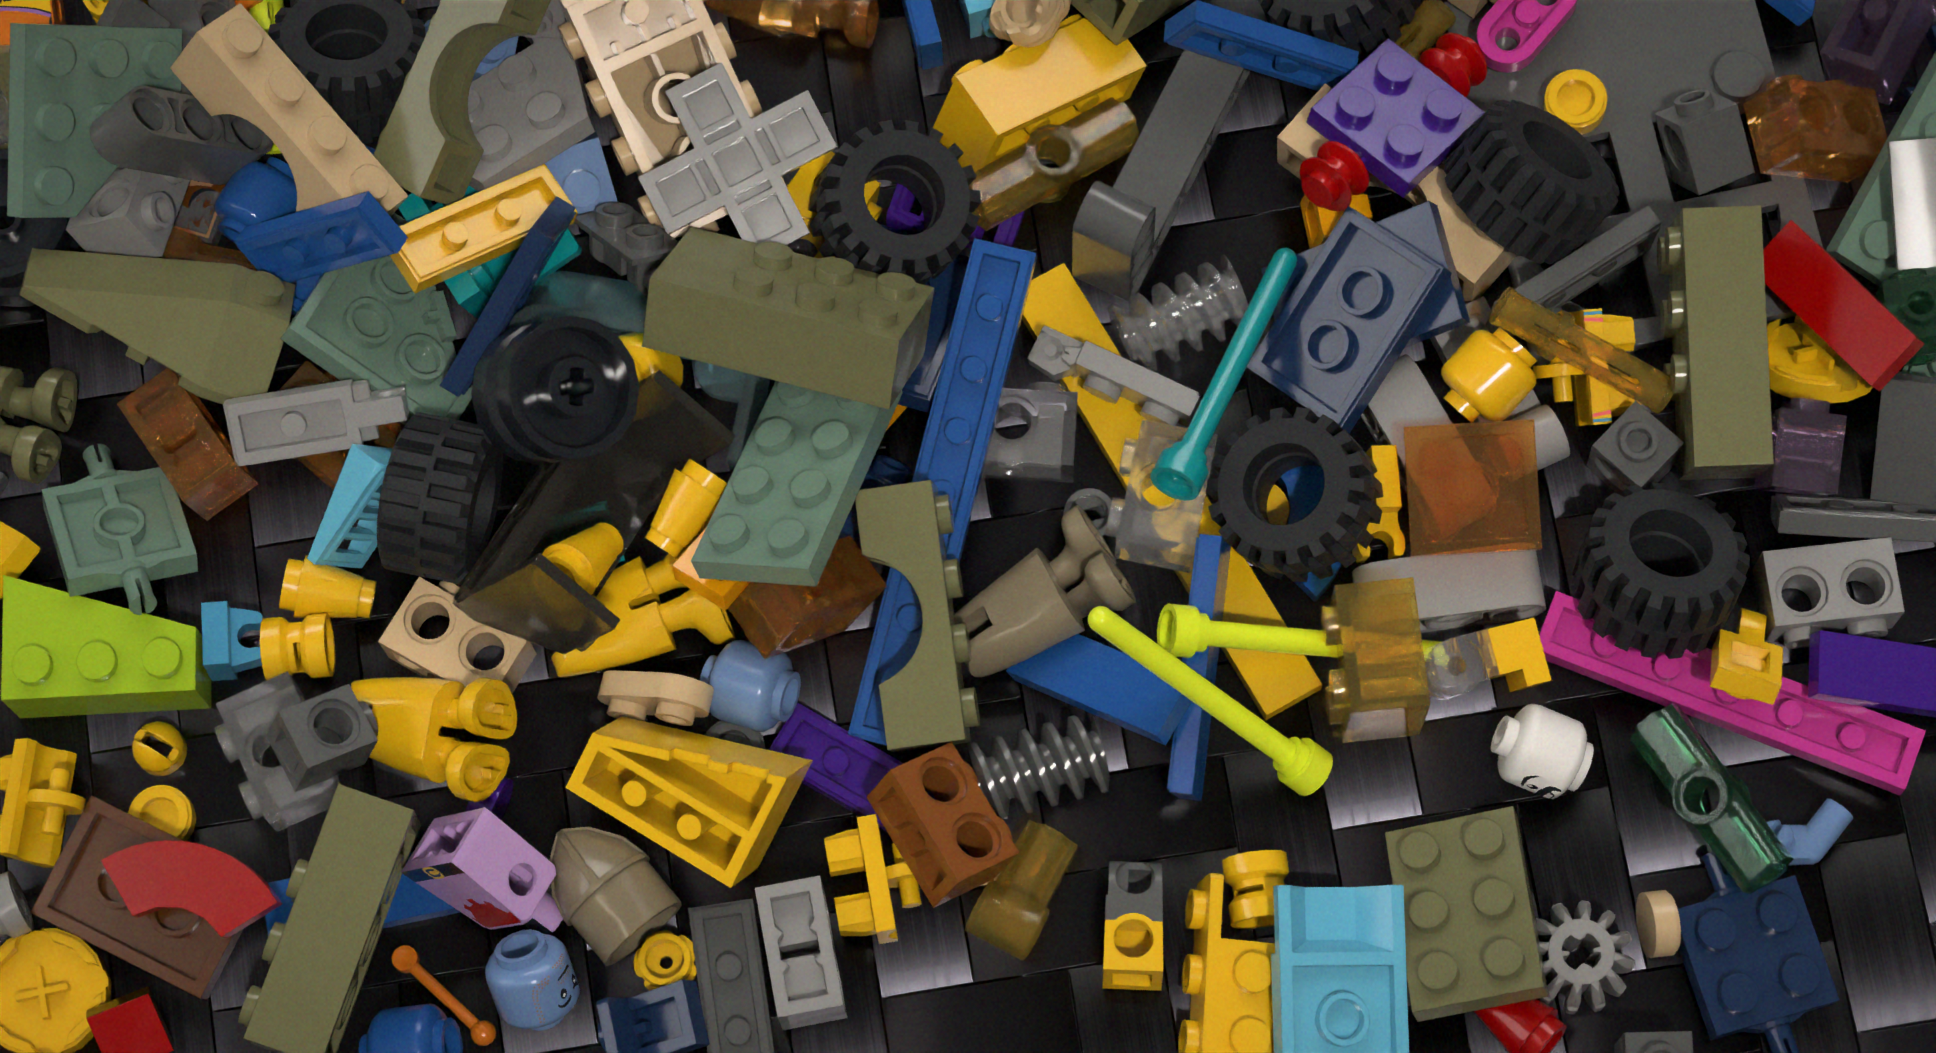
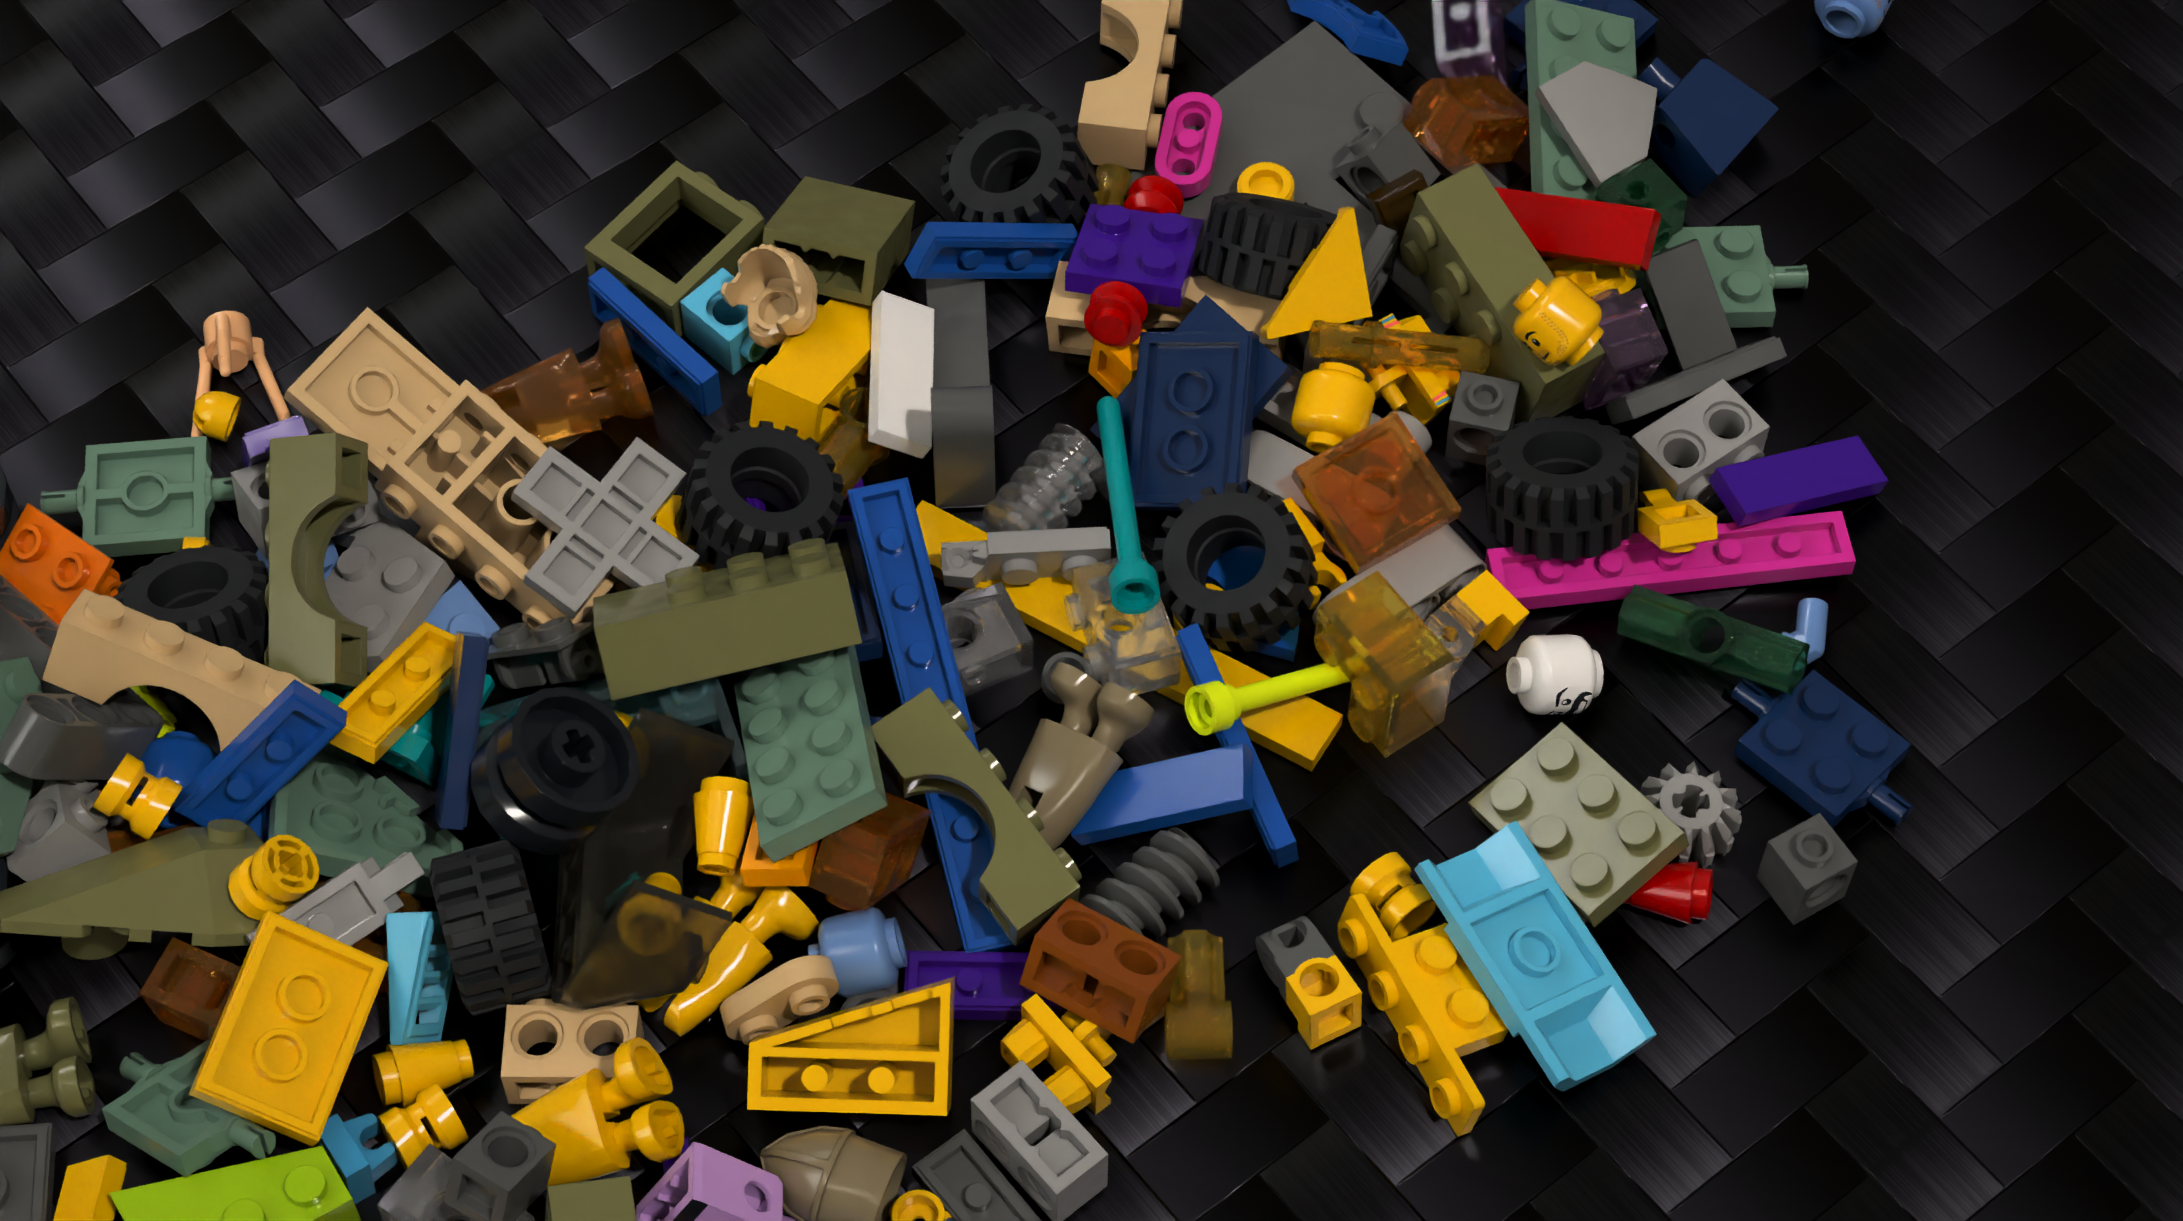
camera: 35 degrees left, 15 degrees down
neon yellow piece [1088,606,1333,796] -> none
tan tile [1636,890,1681,958] -> none
none -> yellow wheel [92,753,183,840]
none -> yellow tile [188,910,389,1147]
none -> yellow wheel [228,835,320,921]
none -> white tile [868,291,934,459]
none -> yellow tile [1261,206,1373,340]
none -> dark brown tile [1365,169,1428,248]
none -> yellow head [1513,276,1604,366]

